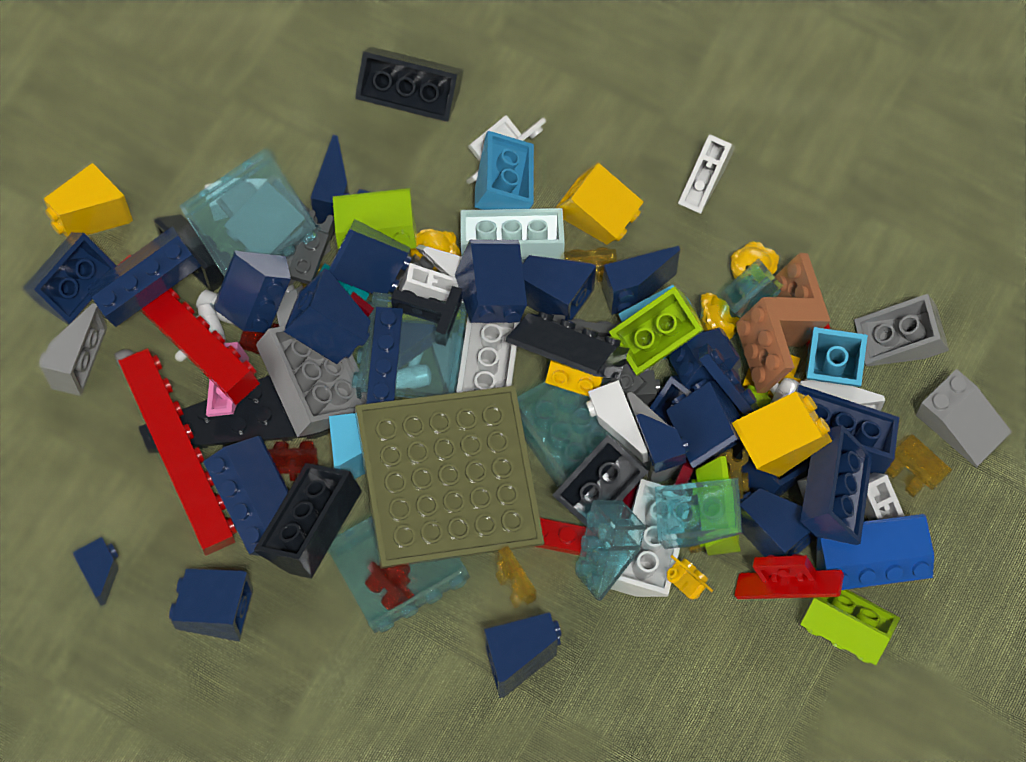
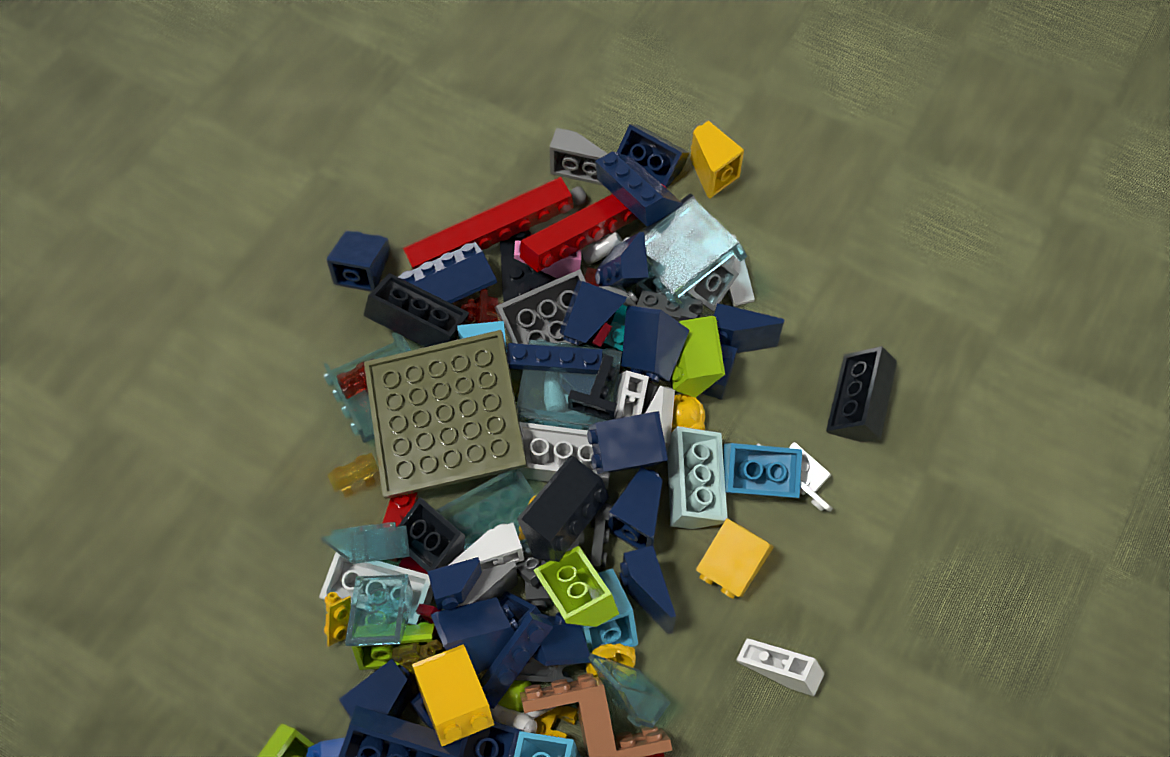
camera: 90 degrees right, 5 degrees down
dark blue slope [72,537,119,606] -> none
dark blue slope [484,612,561,698] -> none
clear yellow plate [564,247,617,282] -> none
yellow hair [731,241,779,287] -> none
red bracket [735,554,844,599] -> none

